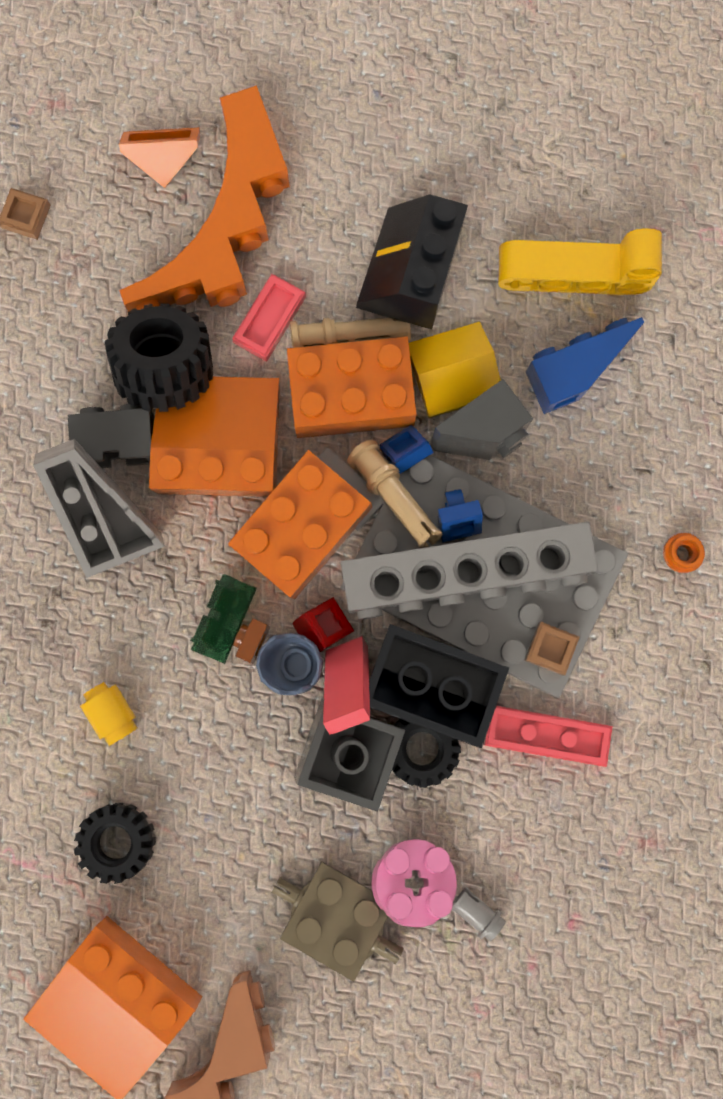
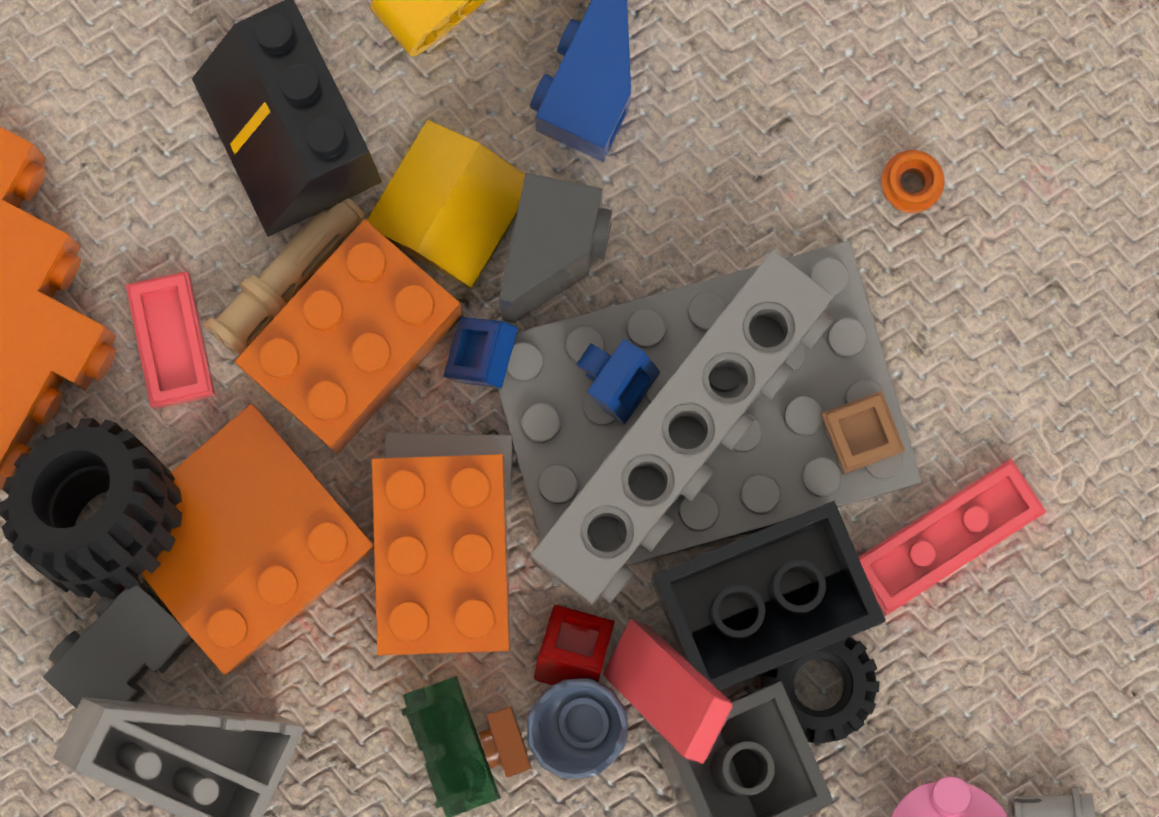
camera: 40 degrees left, 0 degrees up
tan pin [347,440,442,548] -> none

